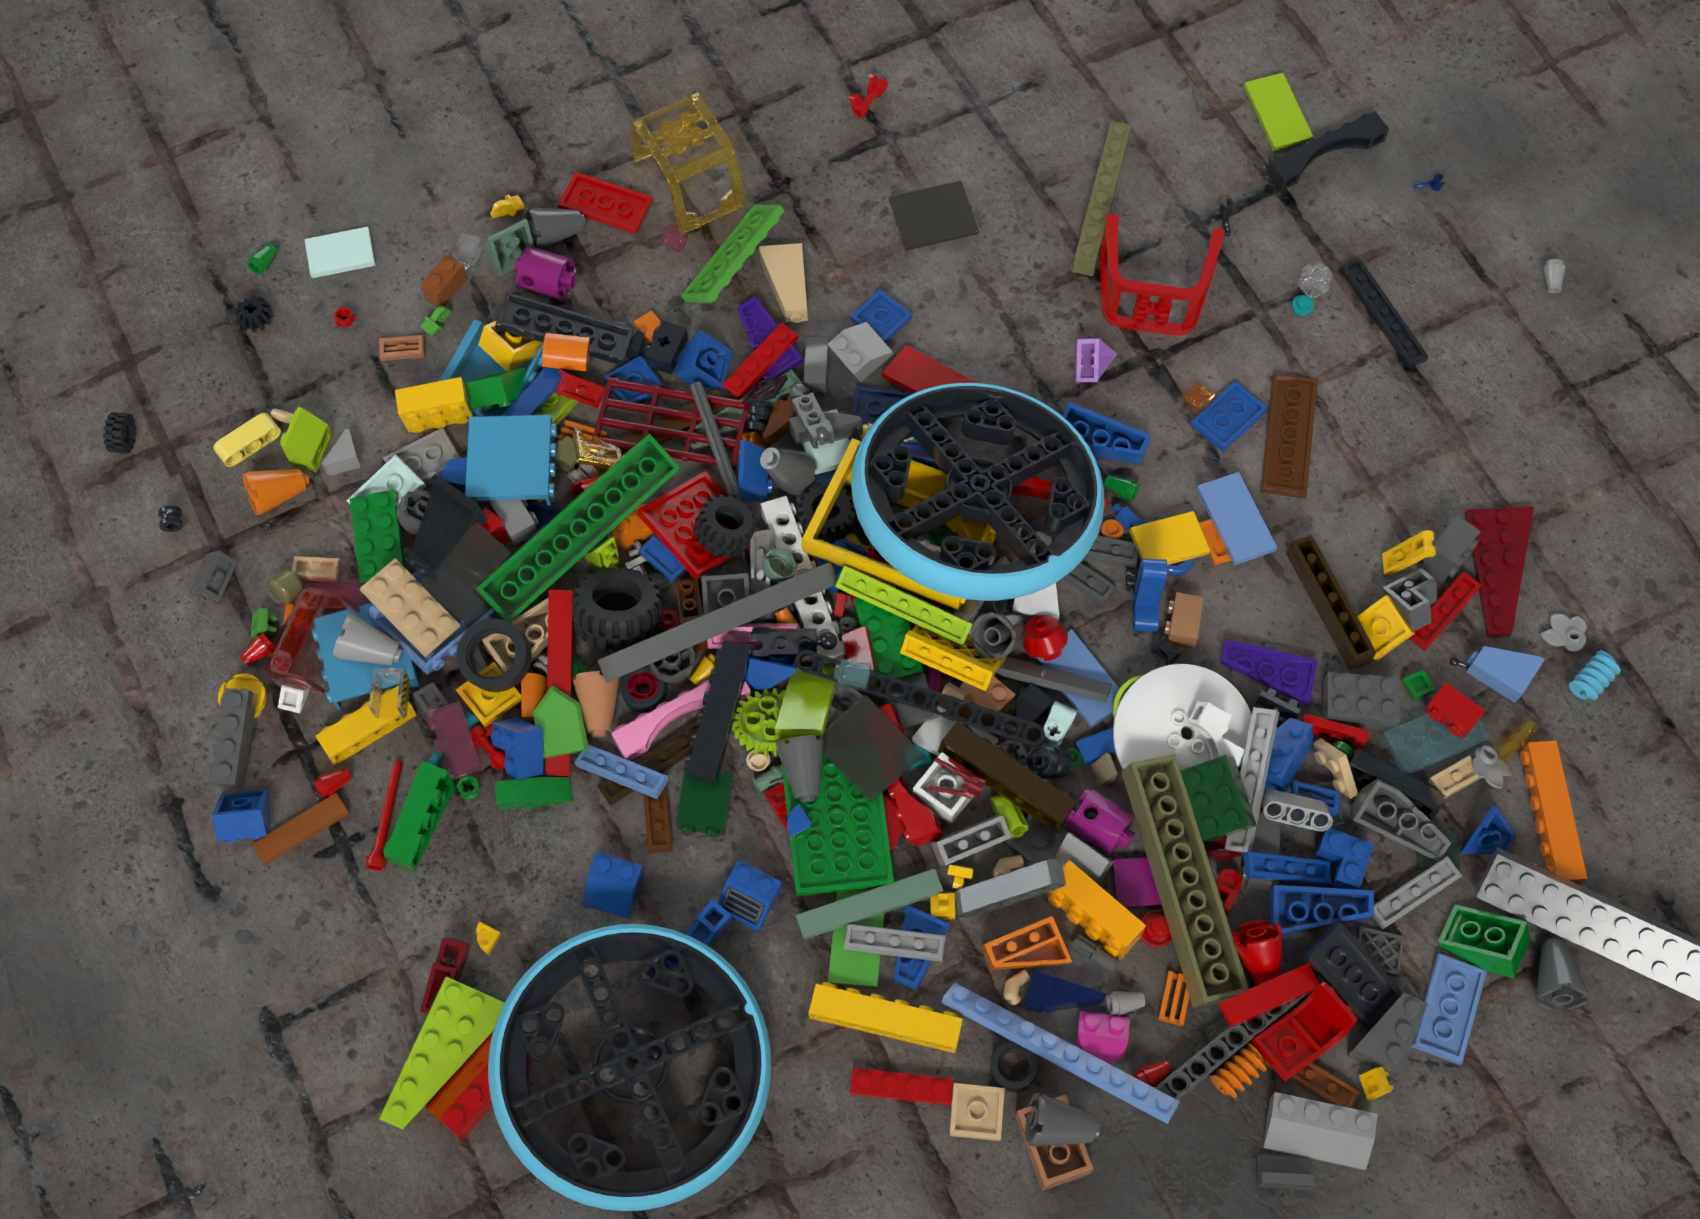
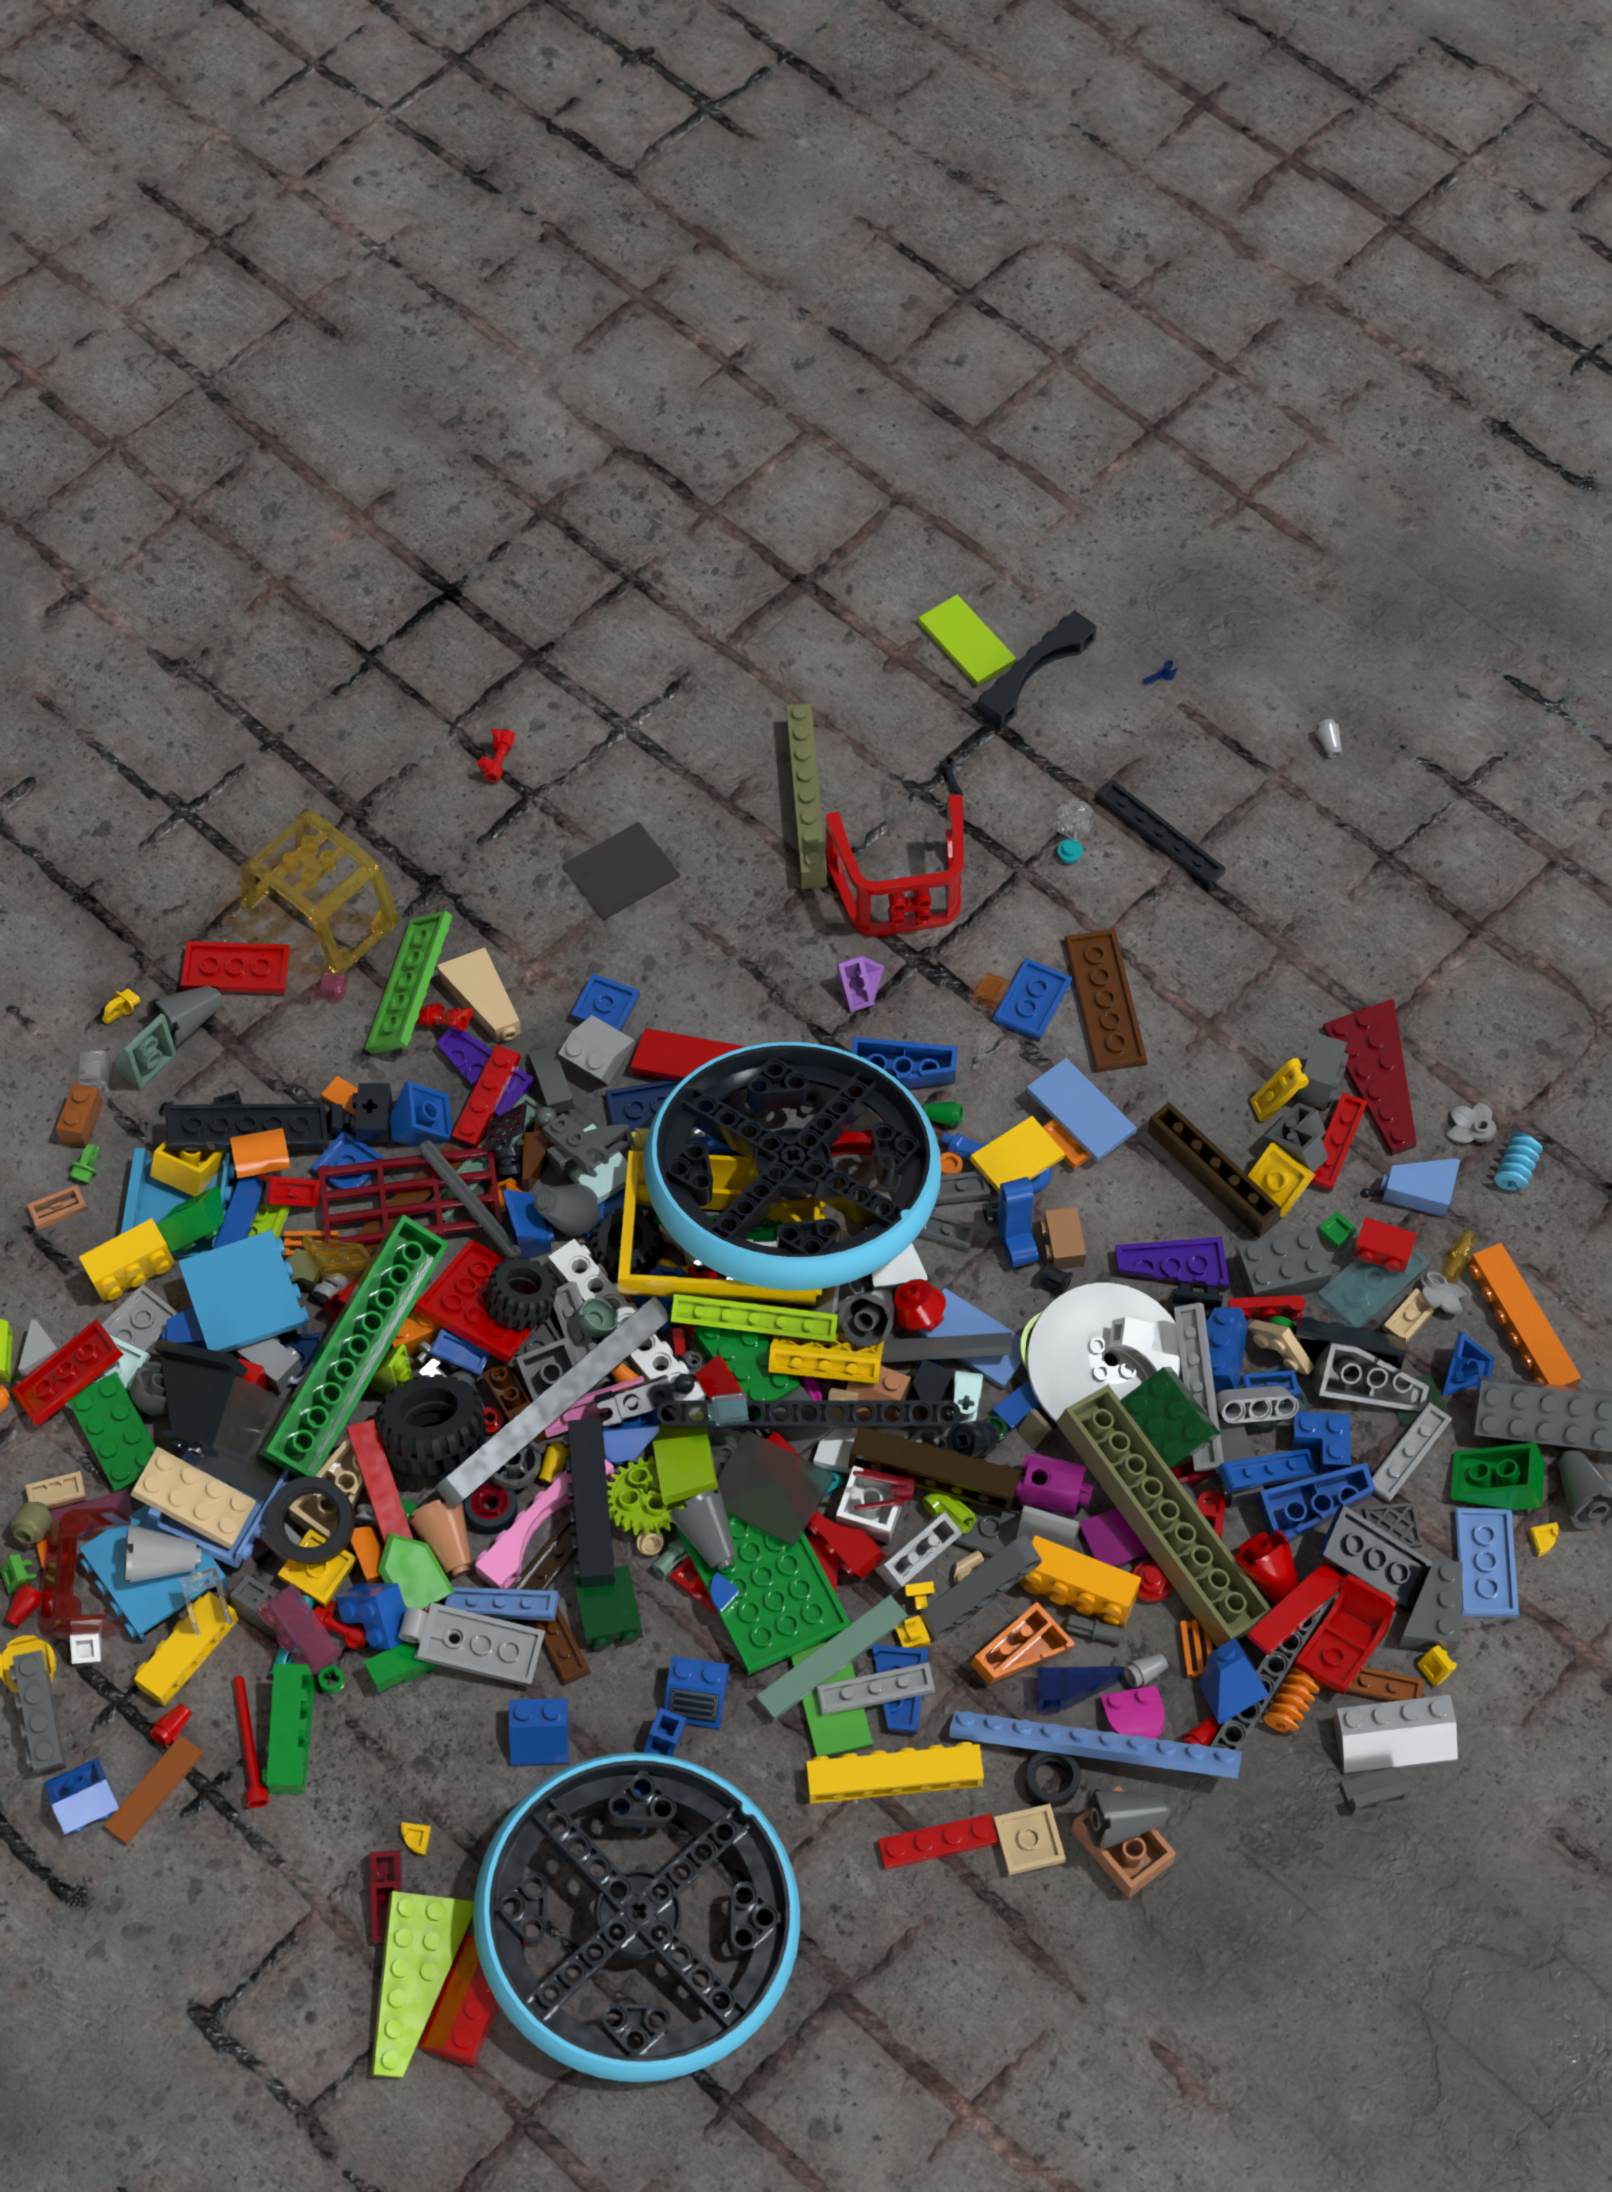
camera: 20 degrees left, 5 degrees down
magenta cylinder [515,246,577,300] -> none
tan arm [1003,969,1030,1005] -> none
none -> red tile [11,1319,124,1426]
none -> light grey hinge [398,1602,545,1688]
none -> red piece [416,1003,473,1030]
none -> blue slope [1198,1638,1269,1725]
none -> yellow tile [1529,1522,1558,1557]

